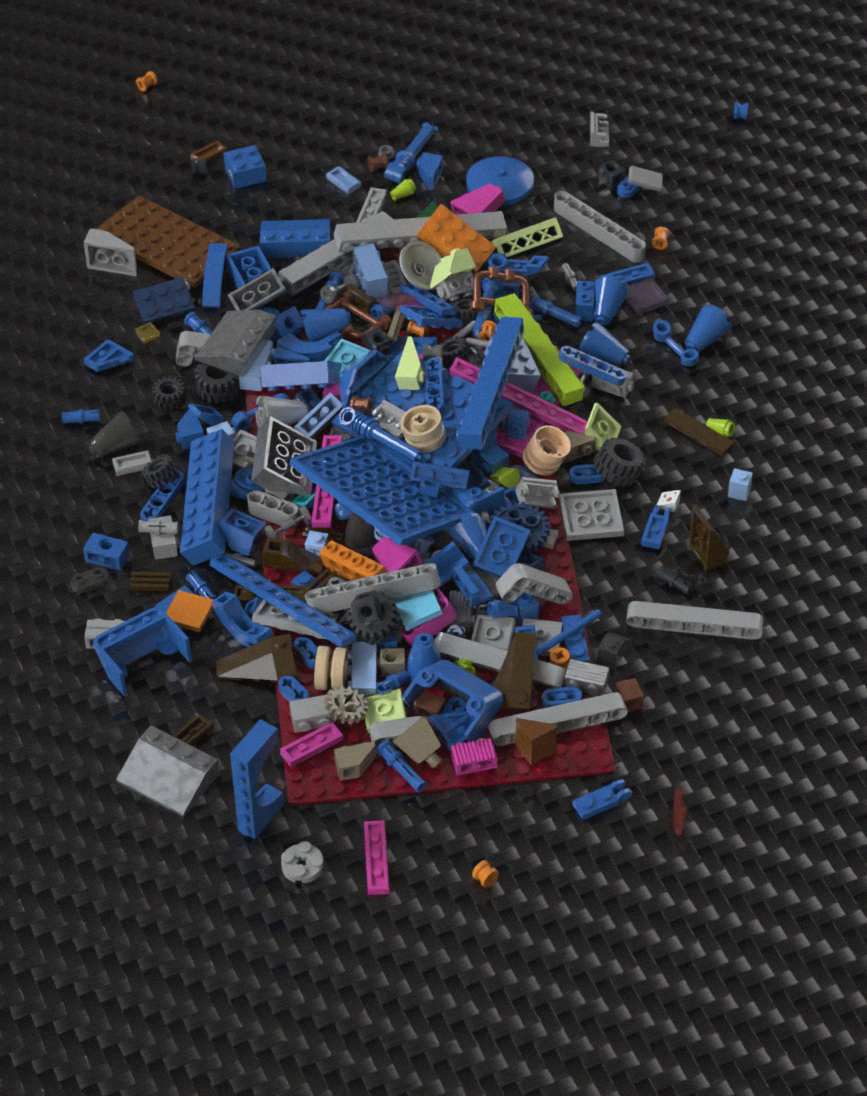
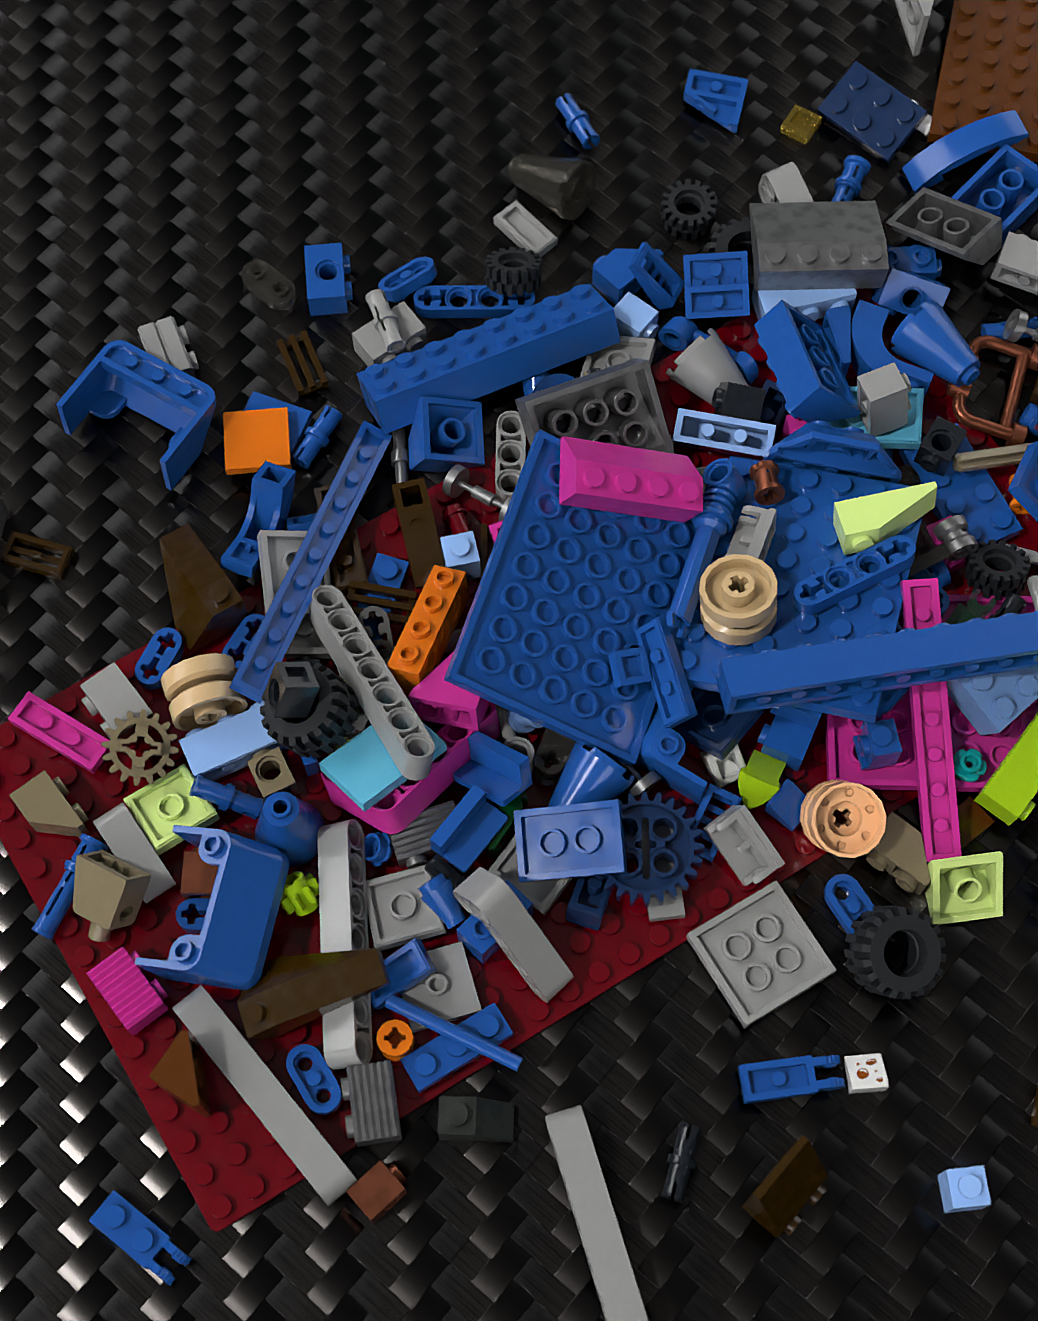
camera: 65 degrees right, 20 degrees up
blue wing [427,711,474,751] -> none
none -> blue plate [378,257,437,303]
none -> dark pink slope [559,436,703,523]
none -> blue slope [683,251,750,319]
none -> black brick [712,382,766,422]
none -> light grey brick [857,362,911,437]

